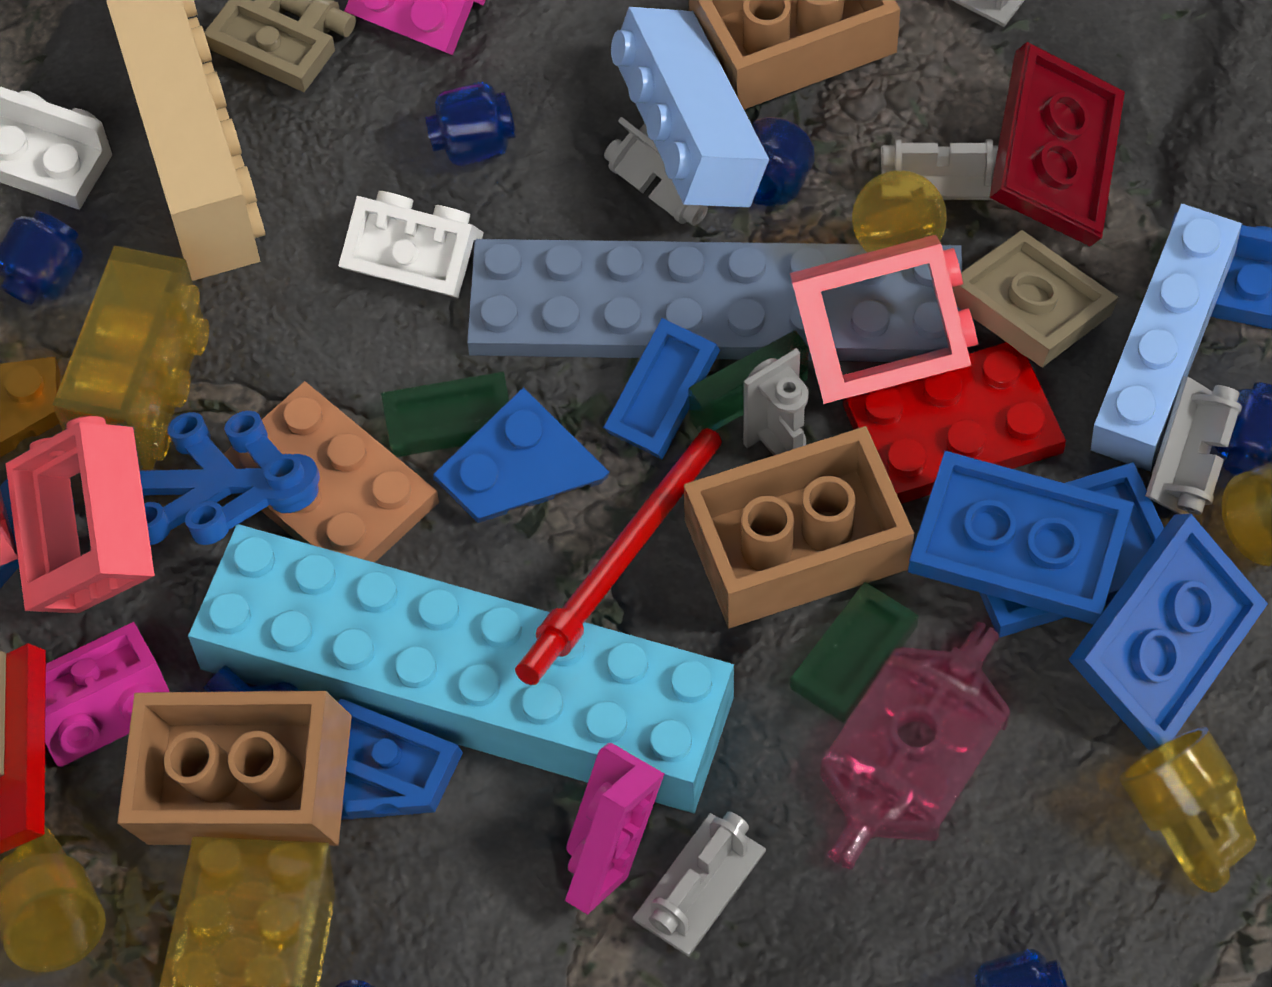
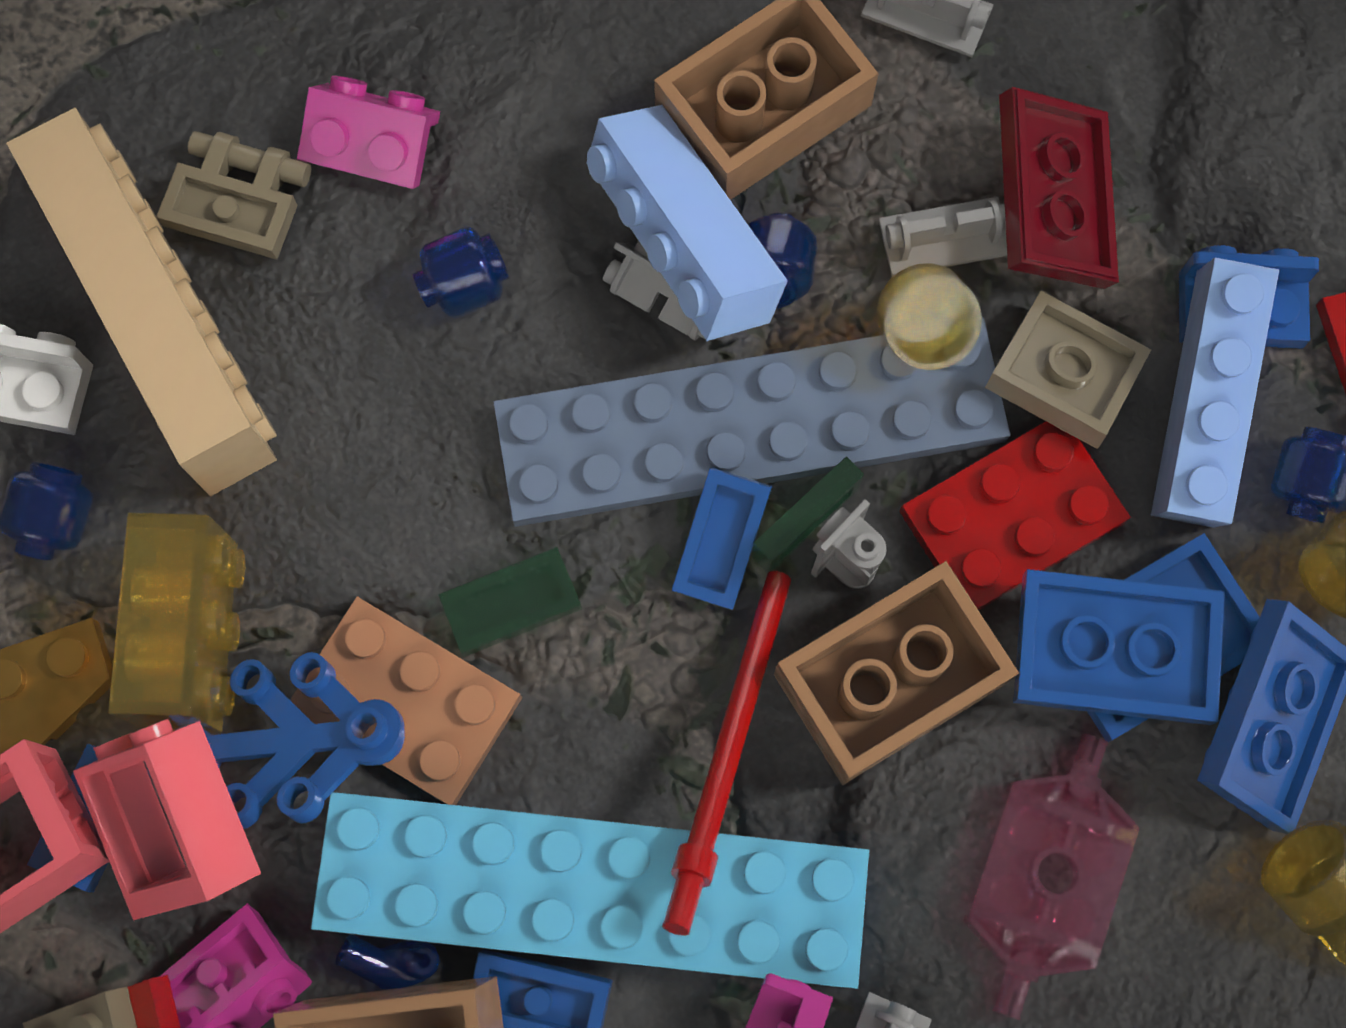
camera: 15 degrees left, 15 degrees up
white bracket [338,191,484,298] -> none
blue wing [433,387,610,523] -> none
coral window [790,235,978,404] -> none
clear green tile [790,582,919,723] -> none
light grey hinge [1145,376,1242,515] -> none

